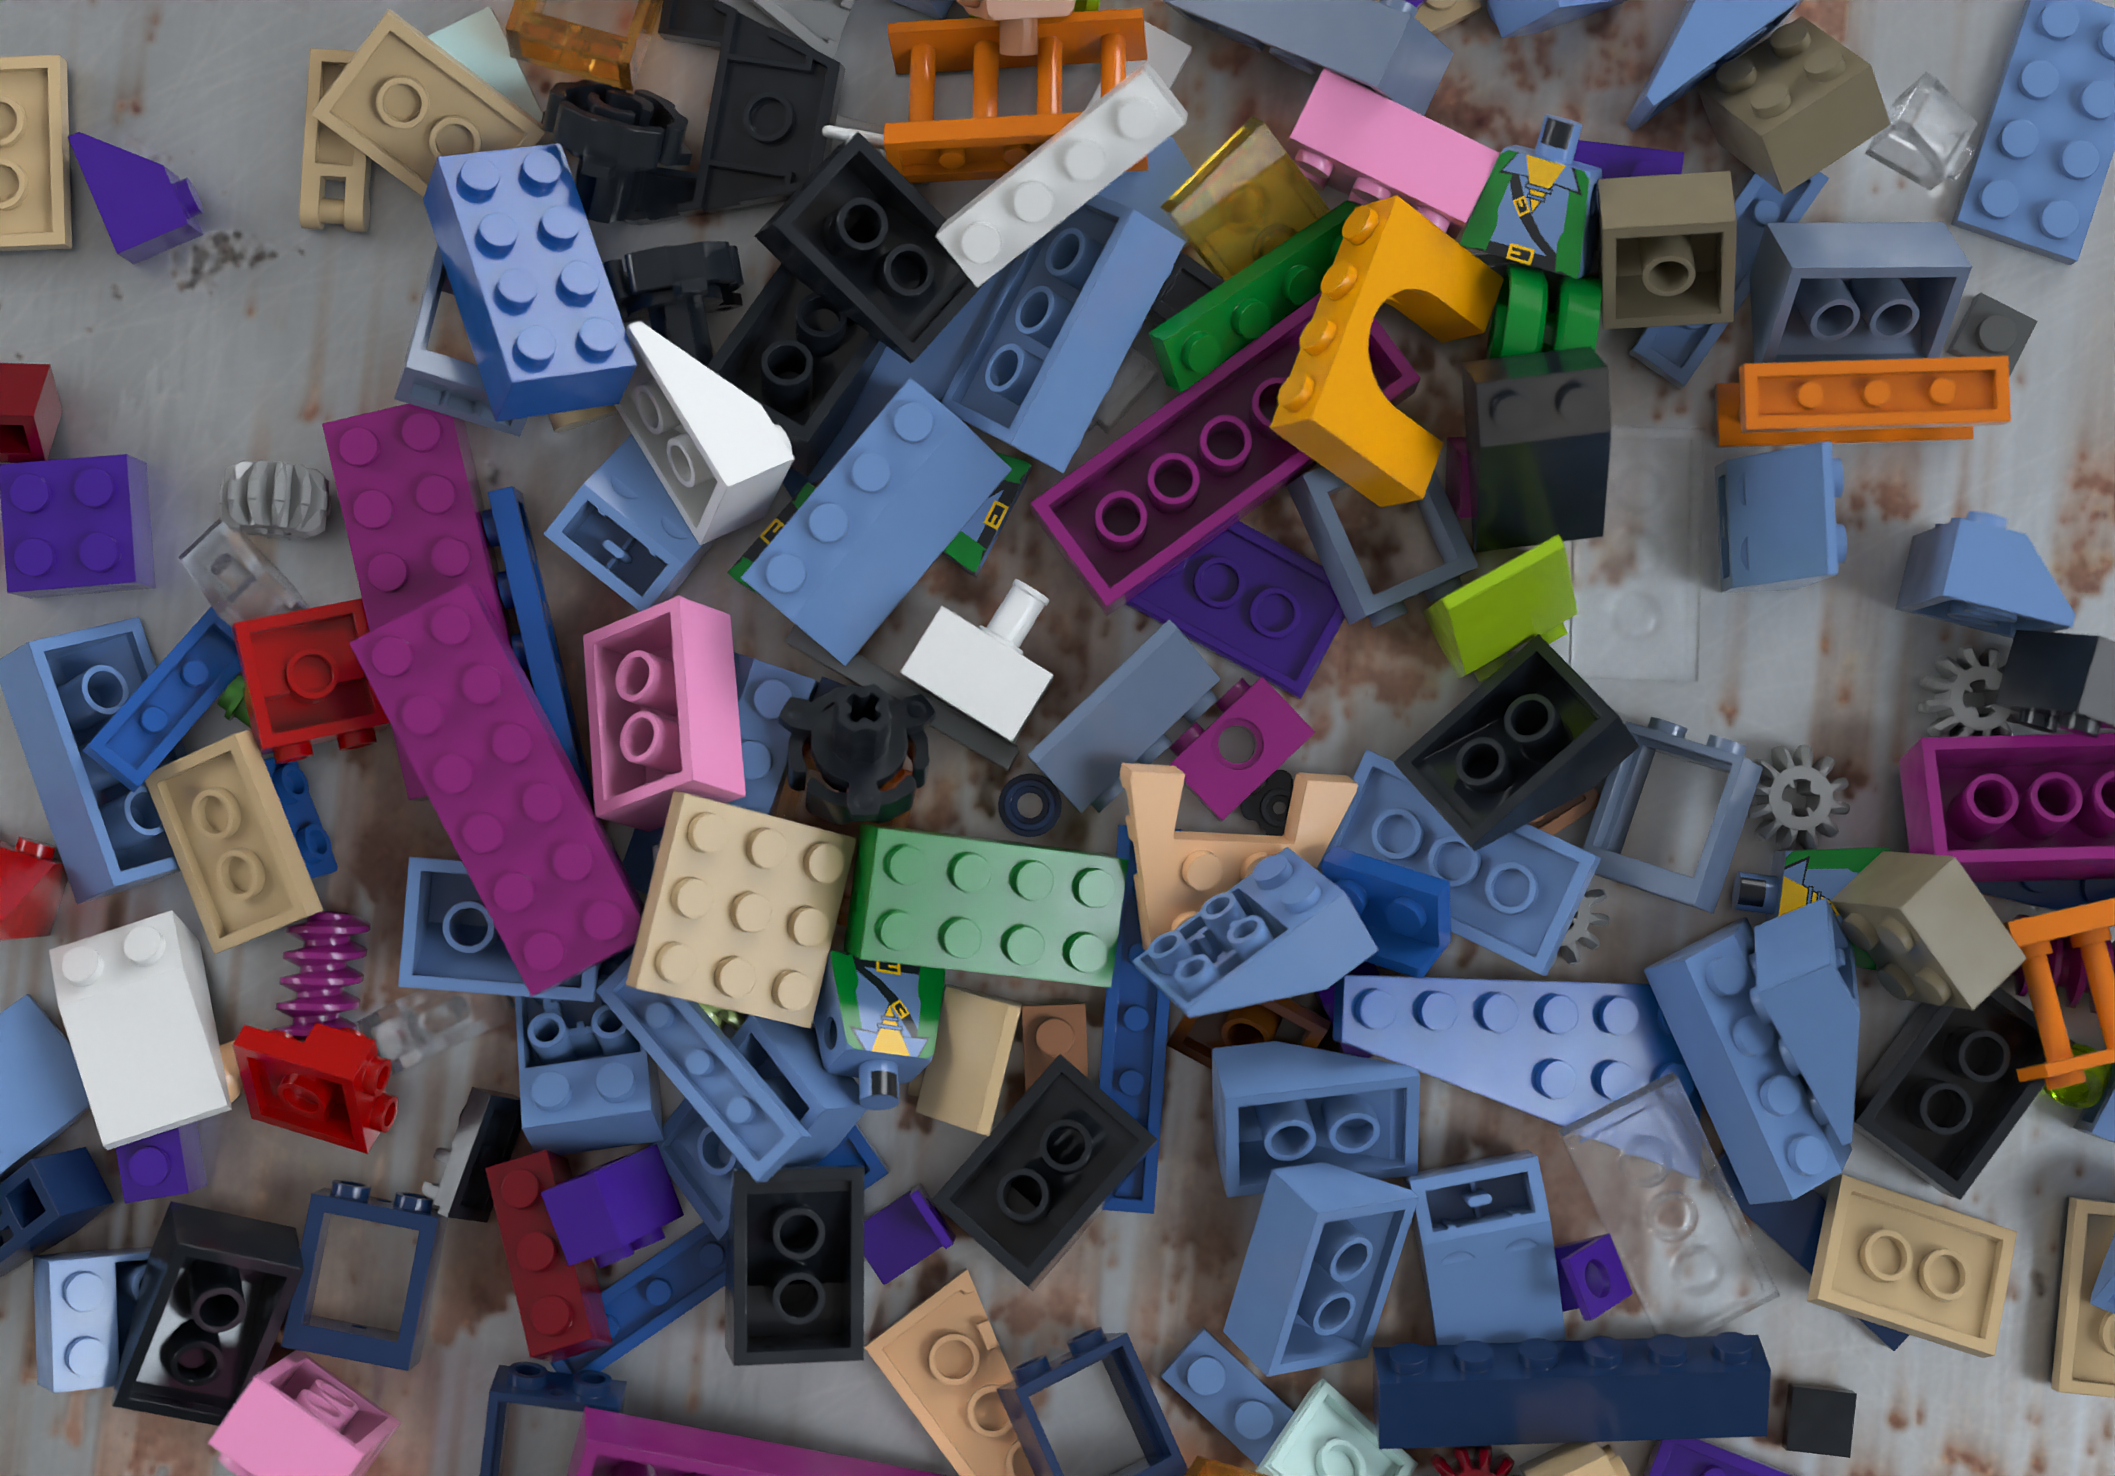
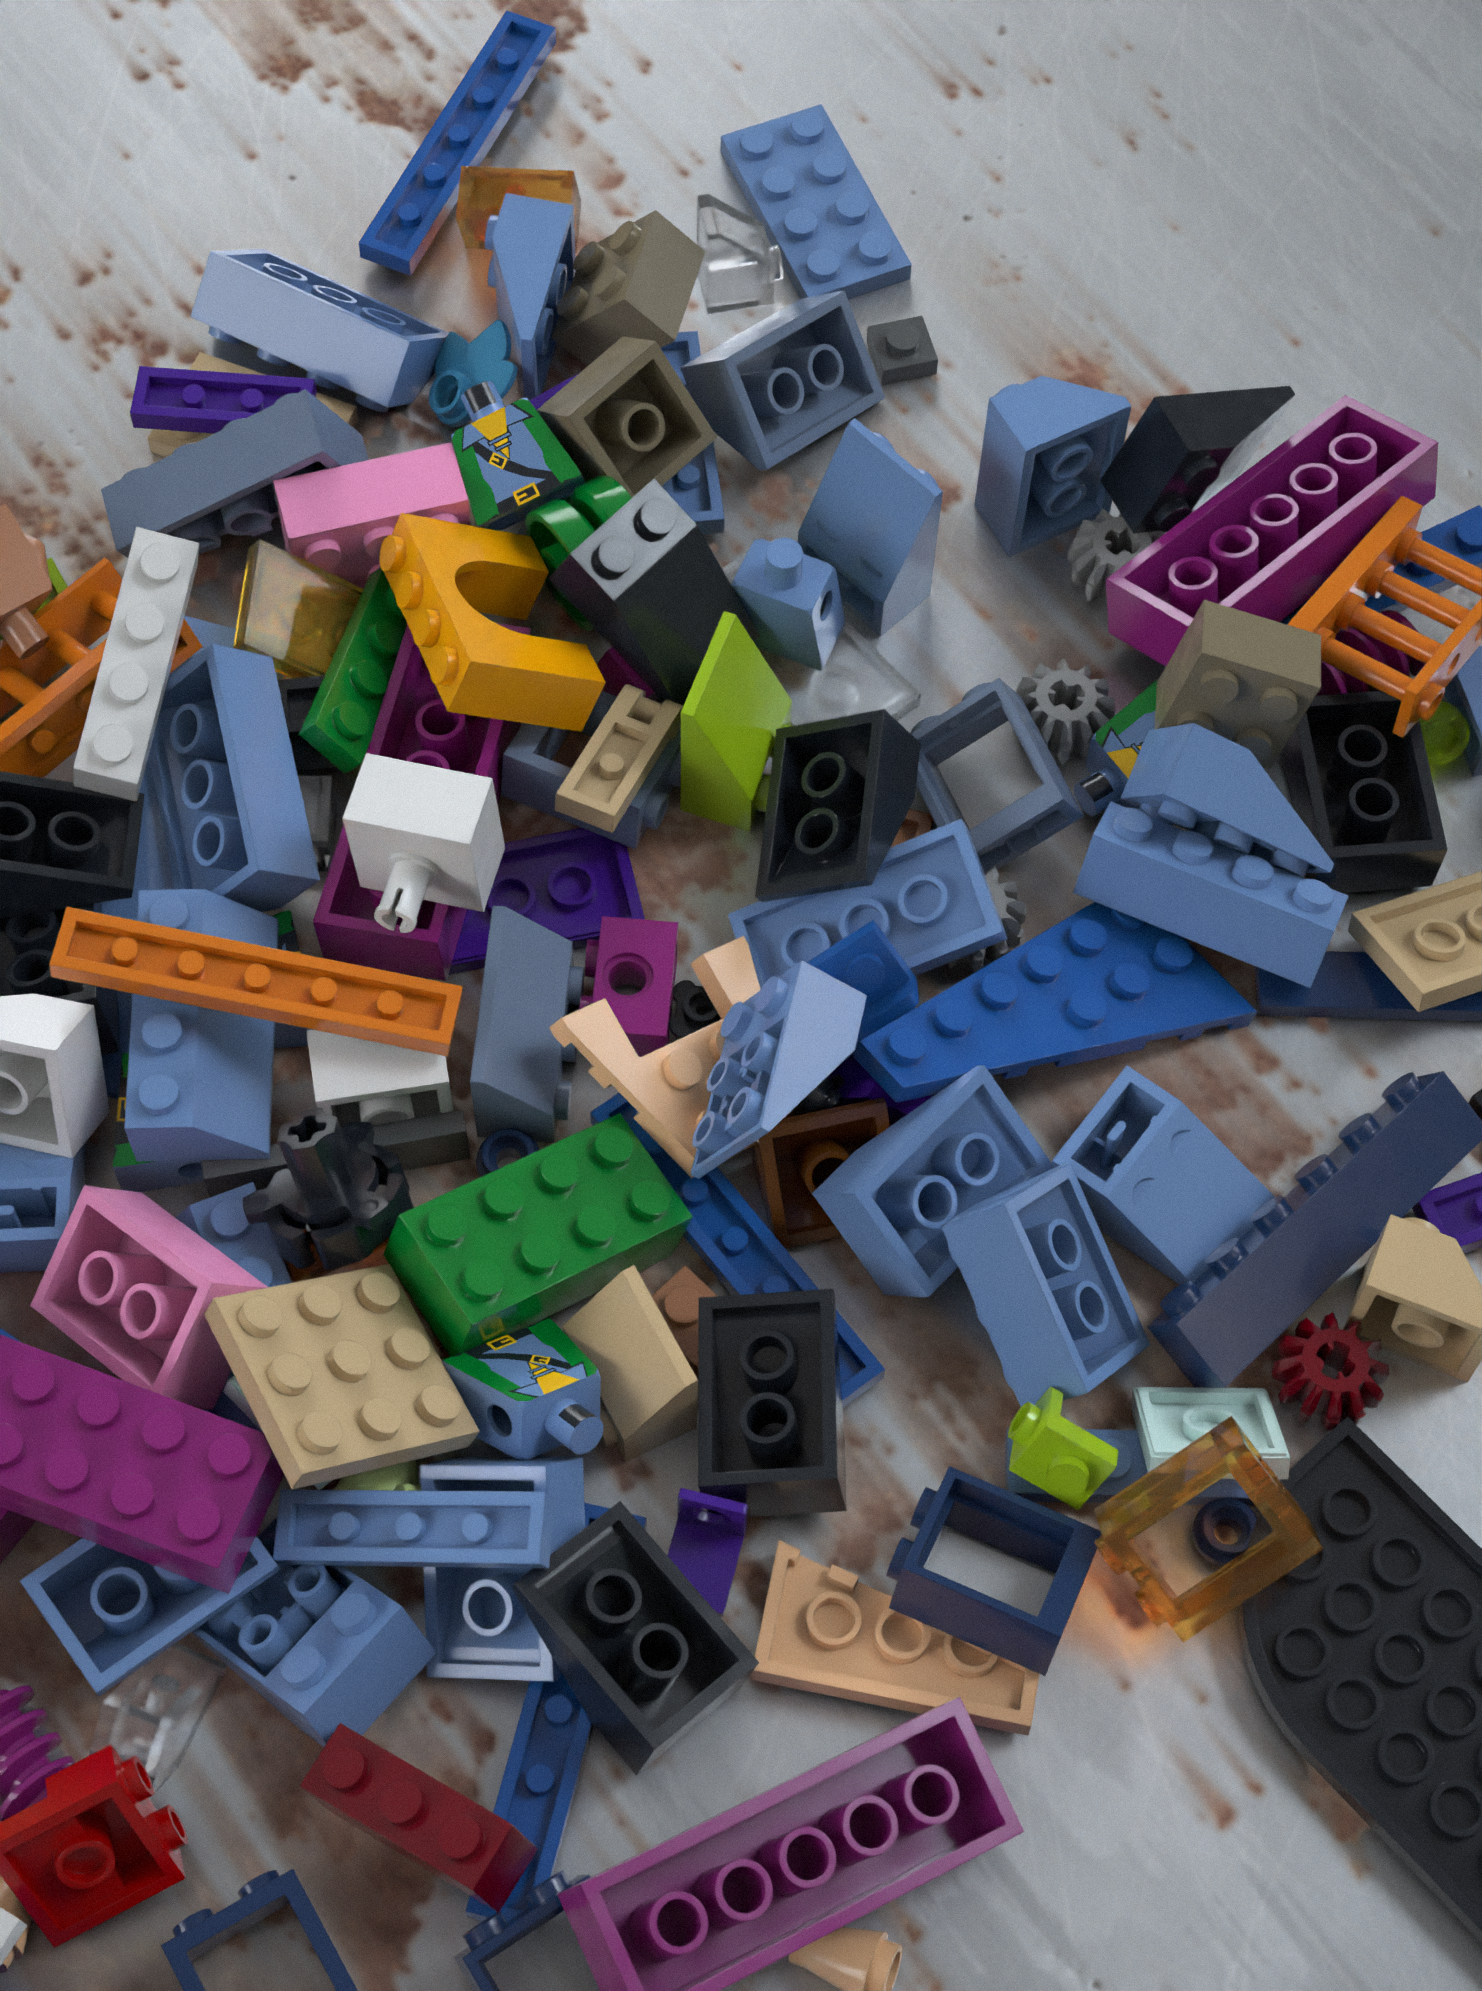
camera: 45 degrees left, 25 degrees down
black plate [422,1087,522,1223] -> none
dark purple brick [541,1144,684,1268] -> none
dark purple bracket [1554,1233,1633,1321] -> none
clear tile [1557,1072,1780,1337] -> none
orange fence [1715,356,2011,448] -> none
none -> orange plate [49,907,463,1057]
none -> white brick [342,753,505,933]
none -> dark azure plate [429,319,518,427]
none -> tan plate [555,684,683,833]
none -> medium blue torso [731,538,845,672]
none -> lime bracket [1008,1386,1118,1510]

